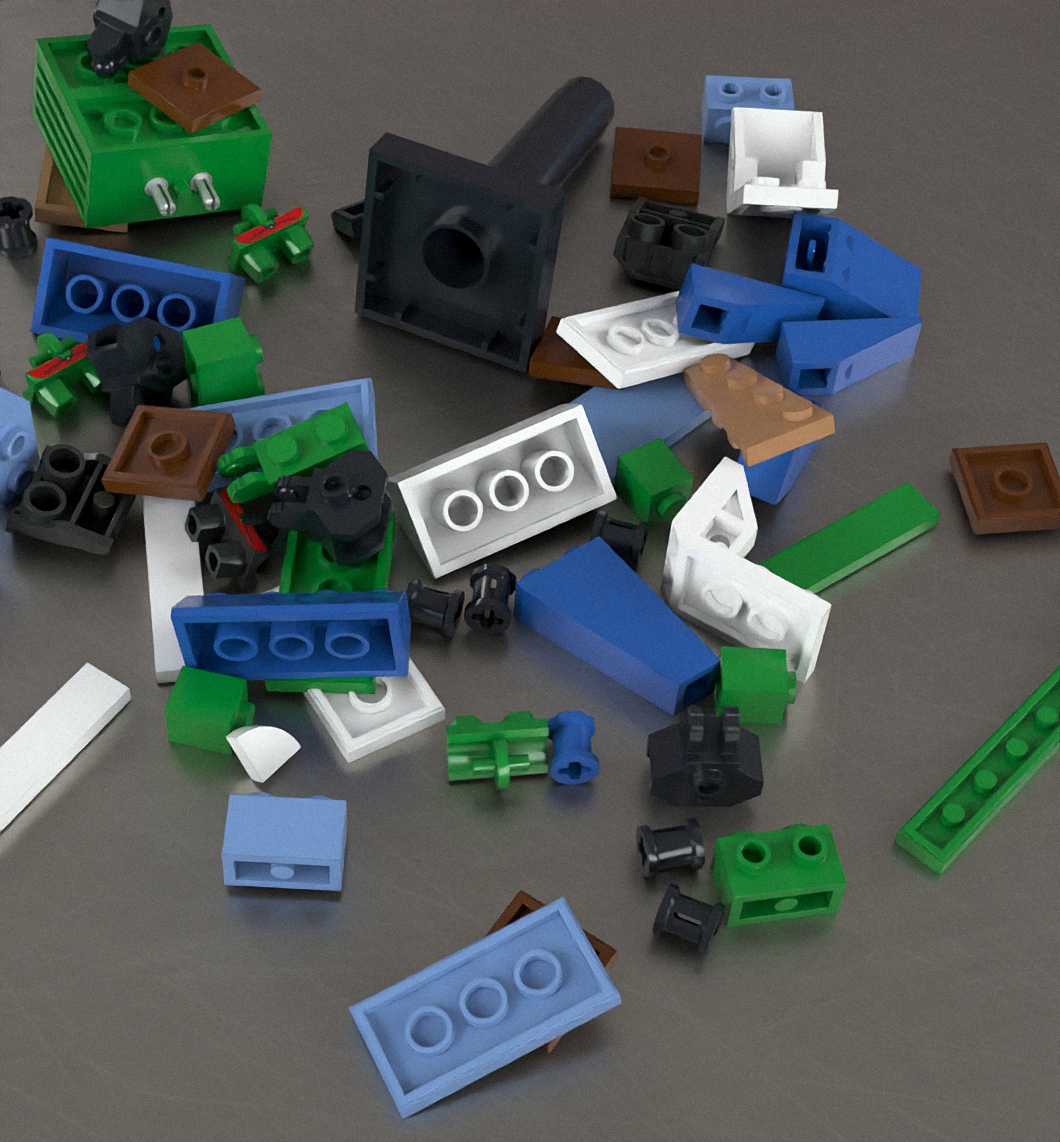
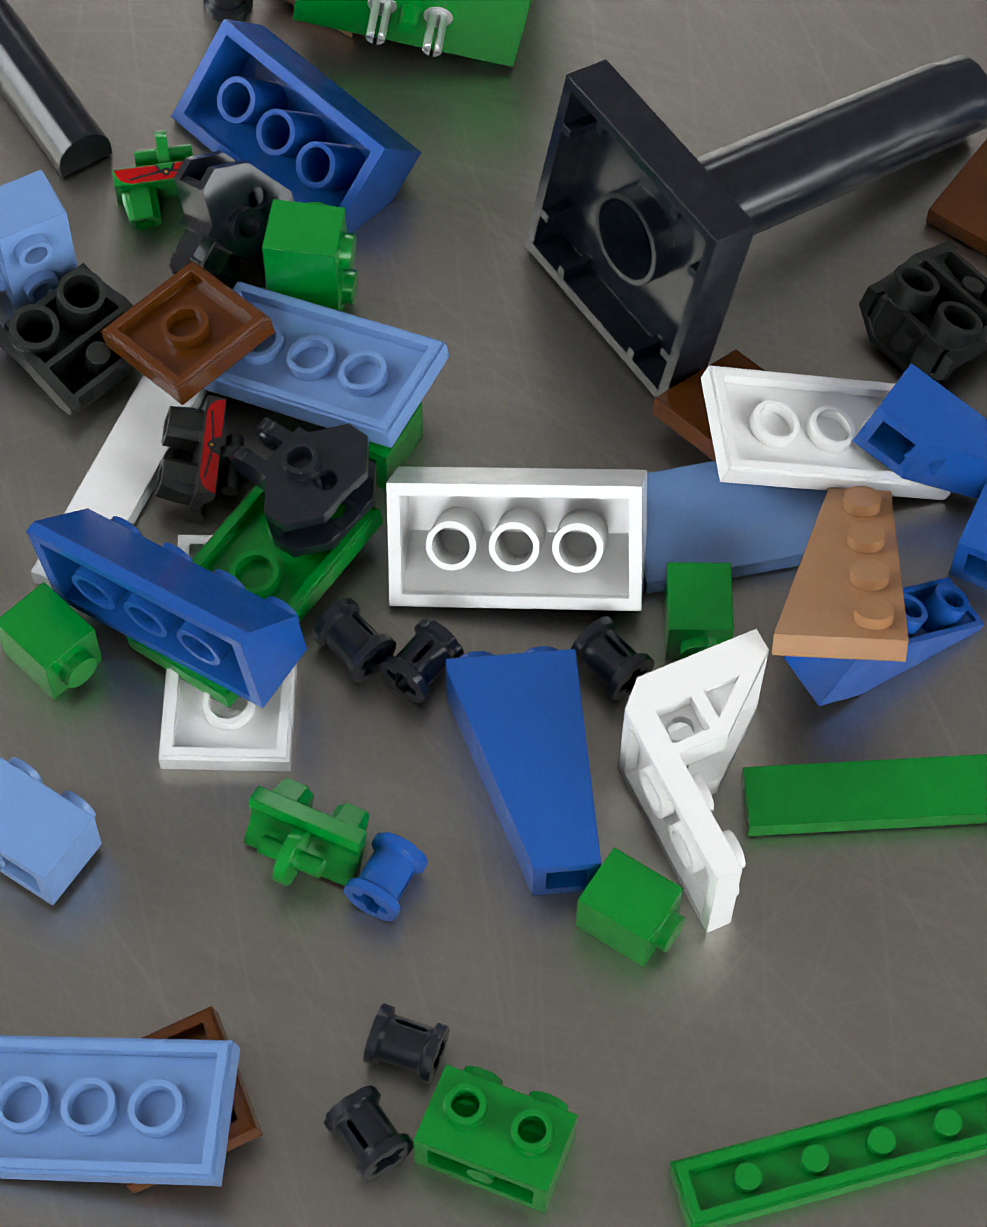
camera: 35 degrees right, 10 degrees up
green hinge [216,402,369,504] -> none
green hips [226,202,315,283] -> none
white tile [226,725,301,783] -> none
black hinge [646,706,764,807] -> none

